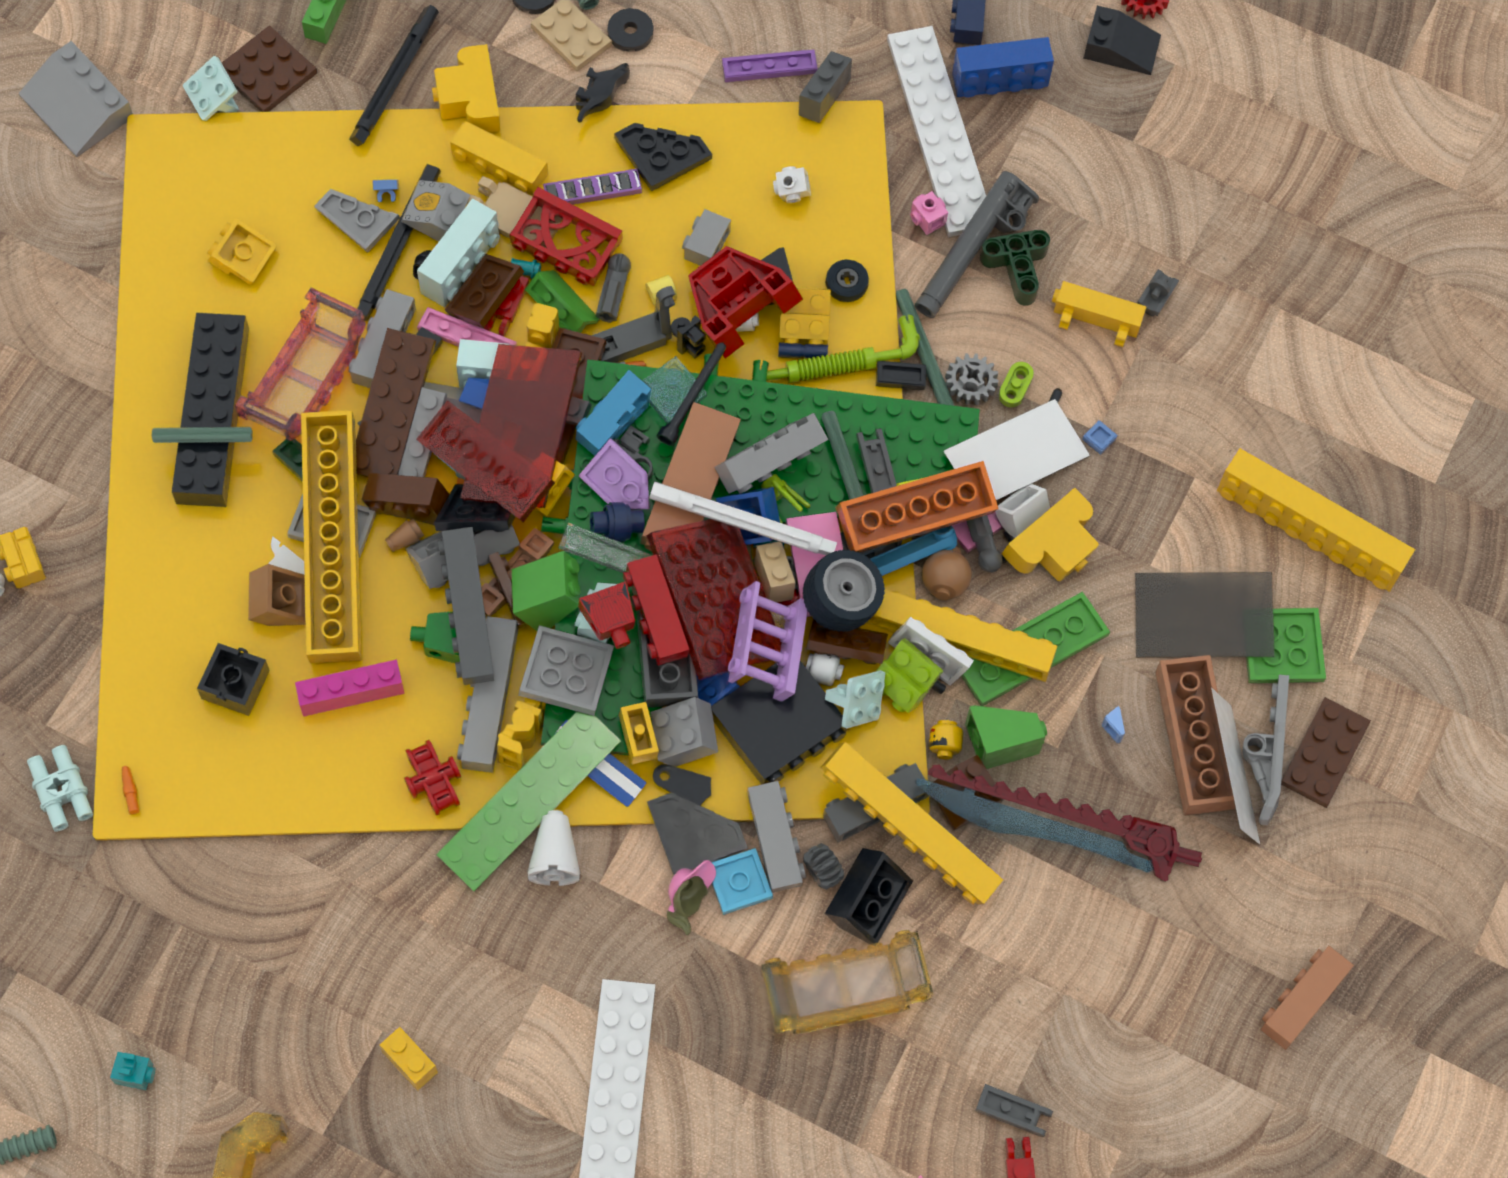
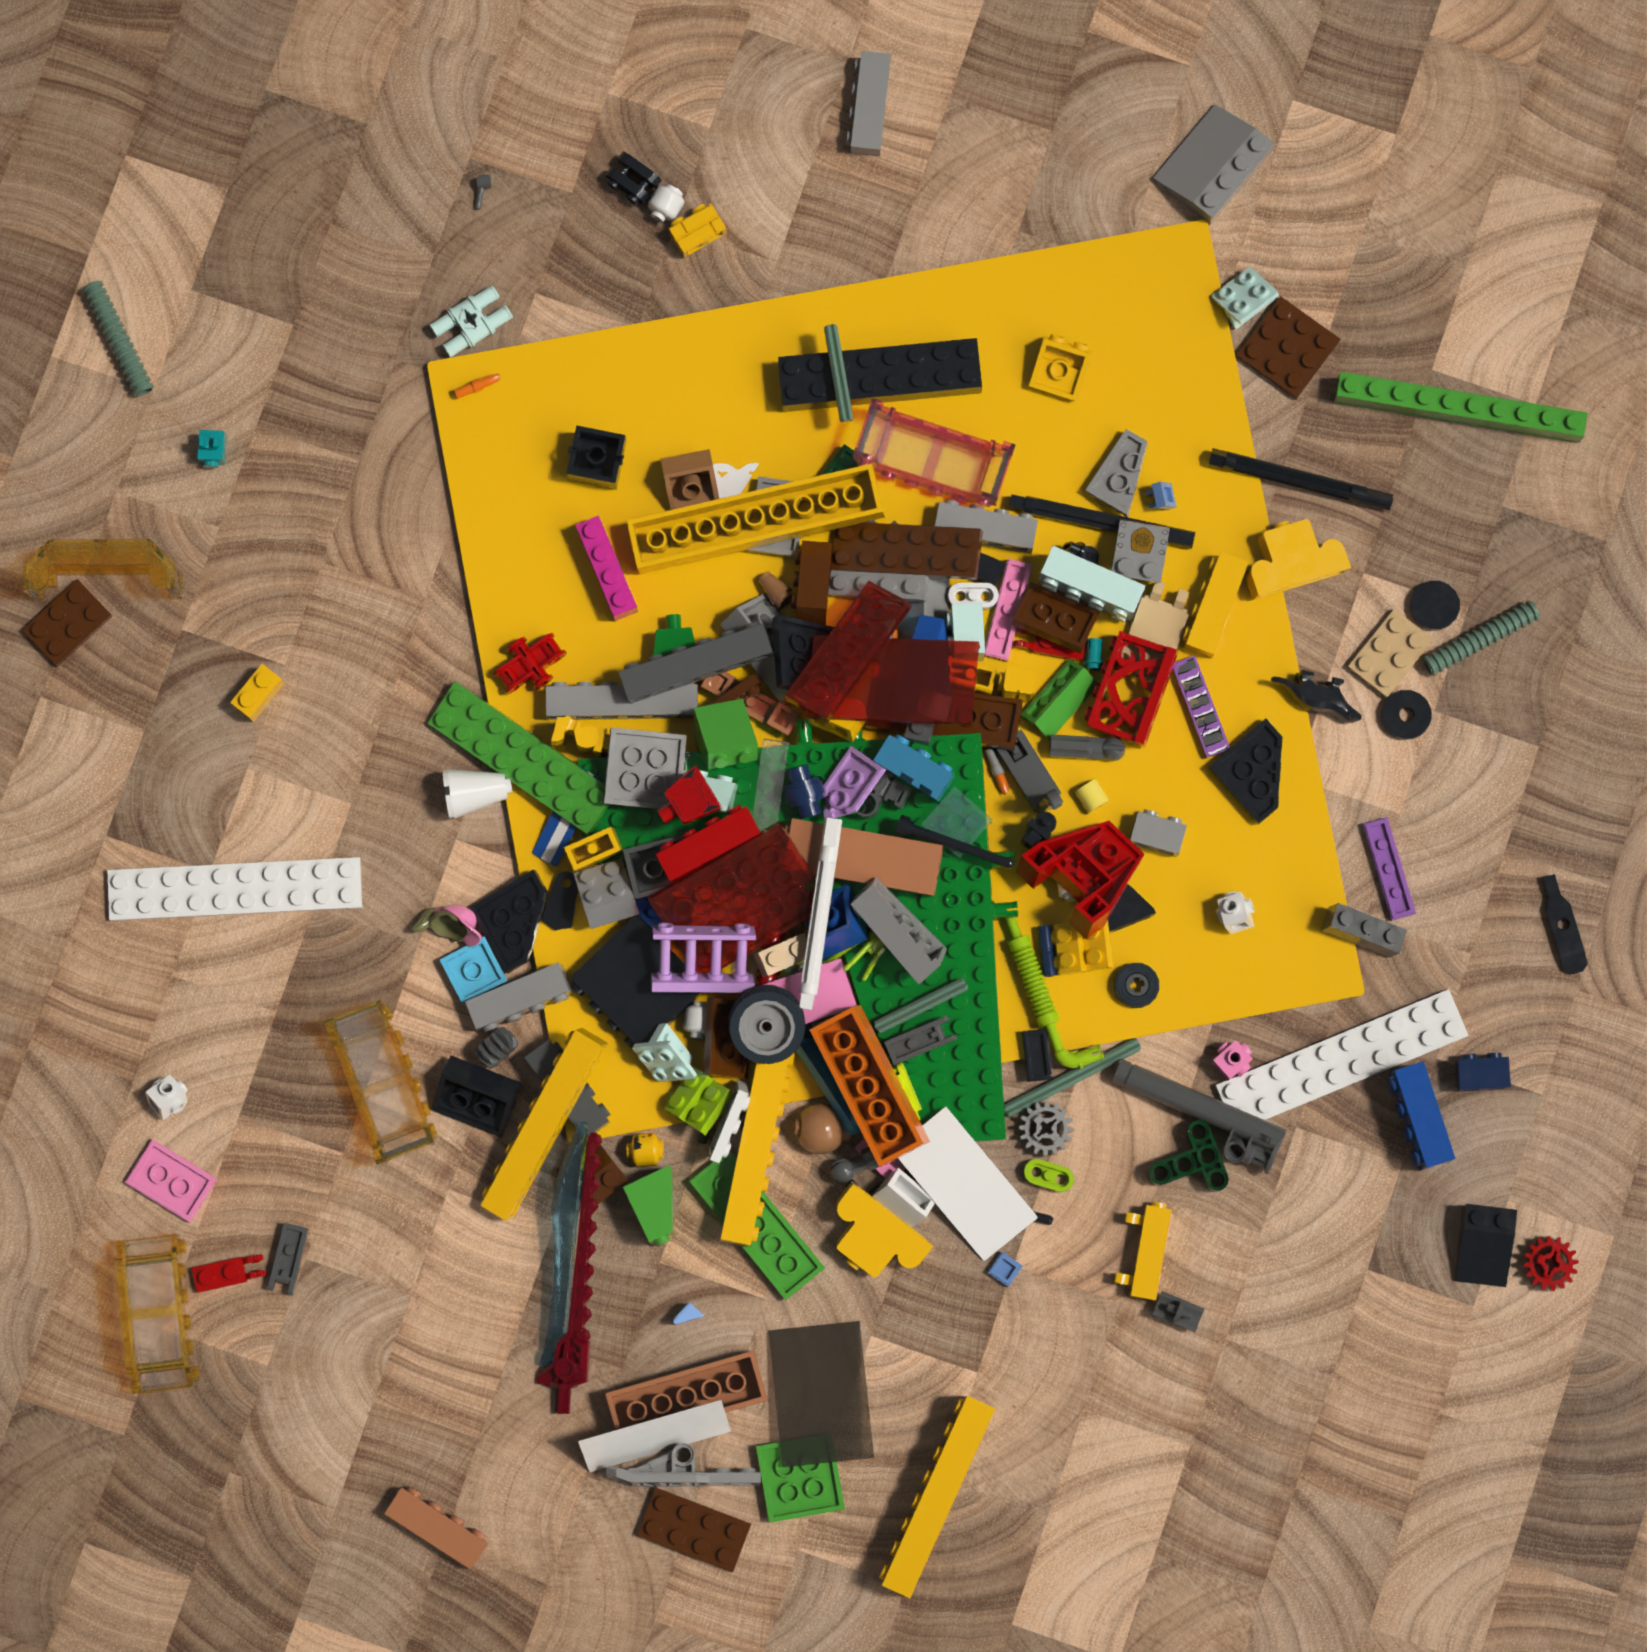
camera: 85 degrees right, 15 degrees up
none -> white plate [948,583,999,609]

